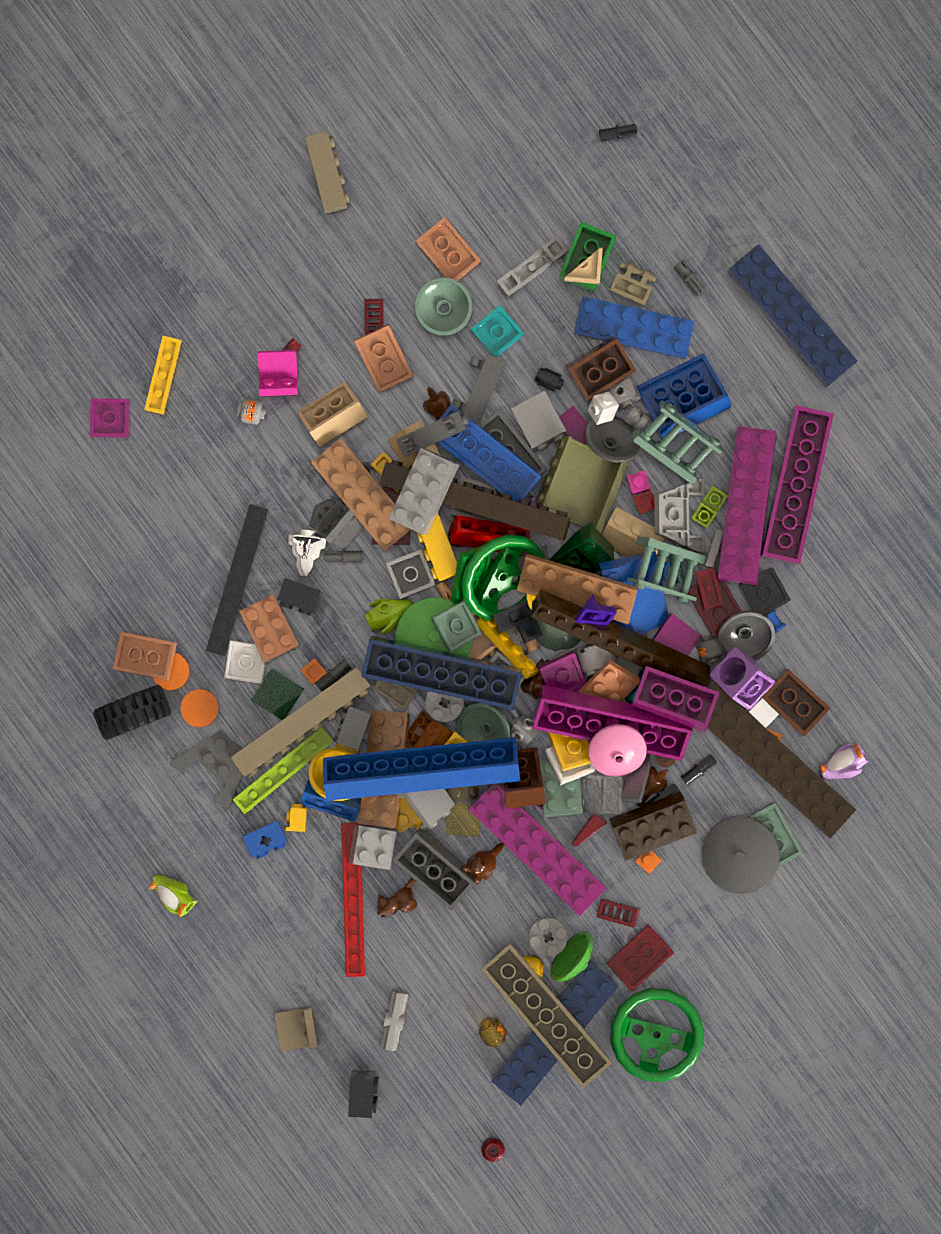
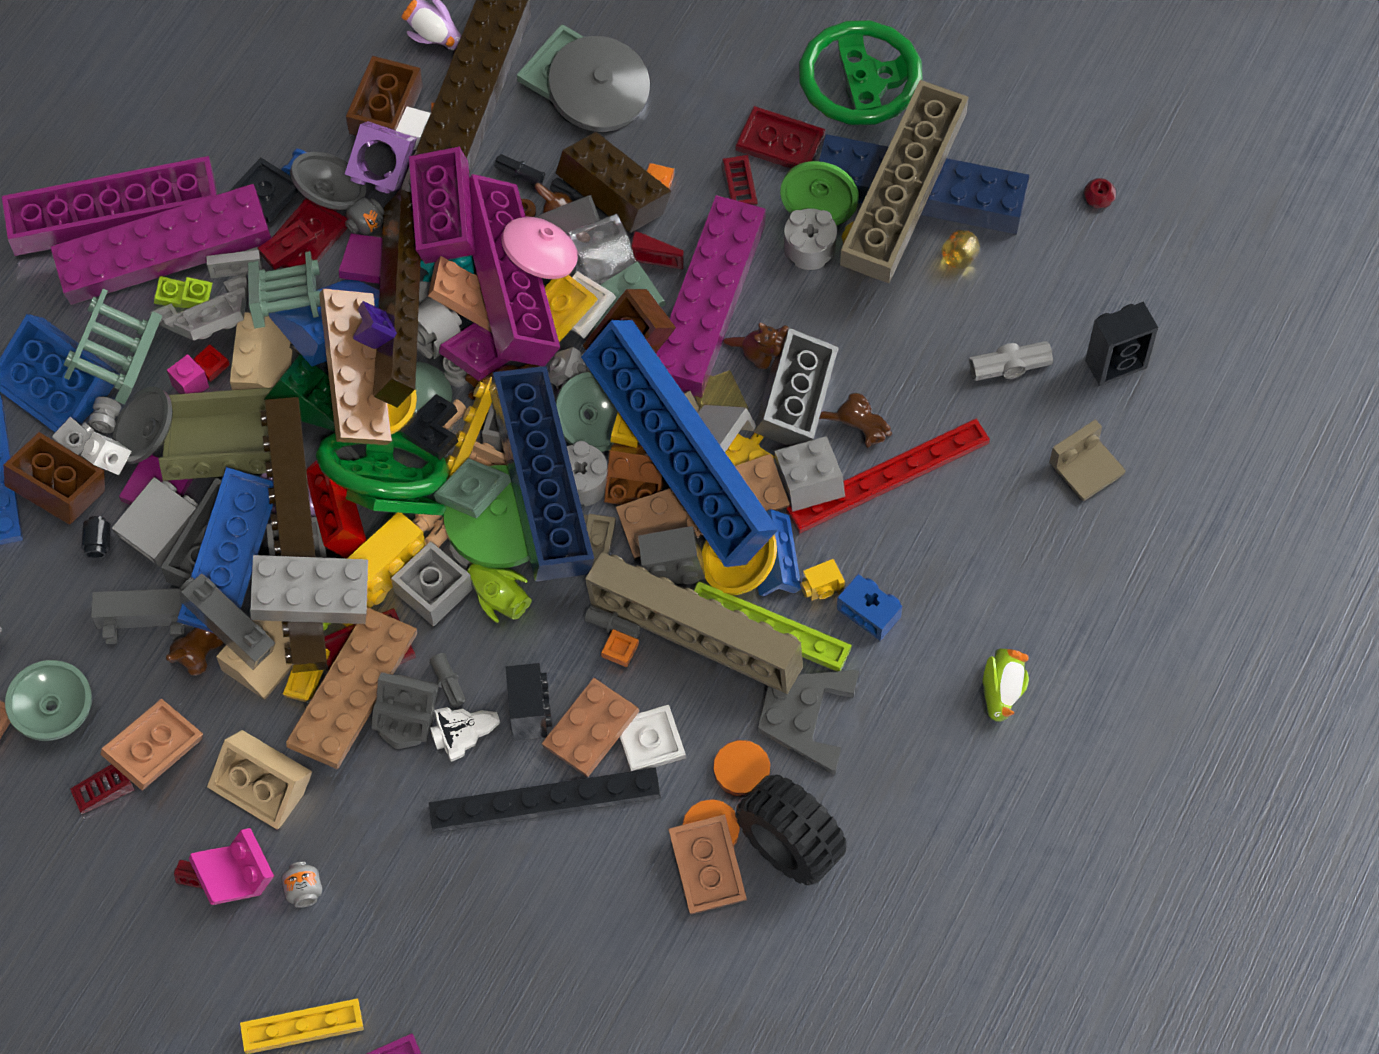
camera: 115 degrees left, 25 degrees down
clear green tile [251,668,304,720] -> none
teal tile [471,305,524,358] -> none

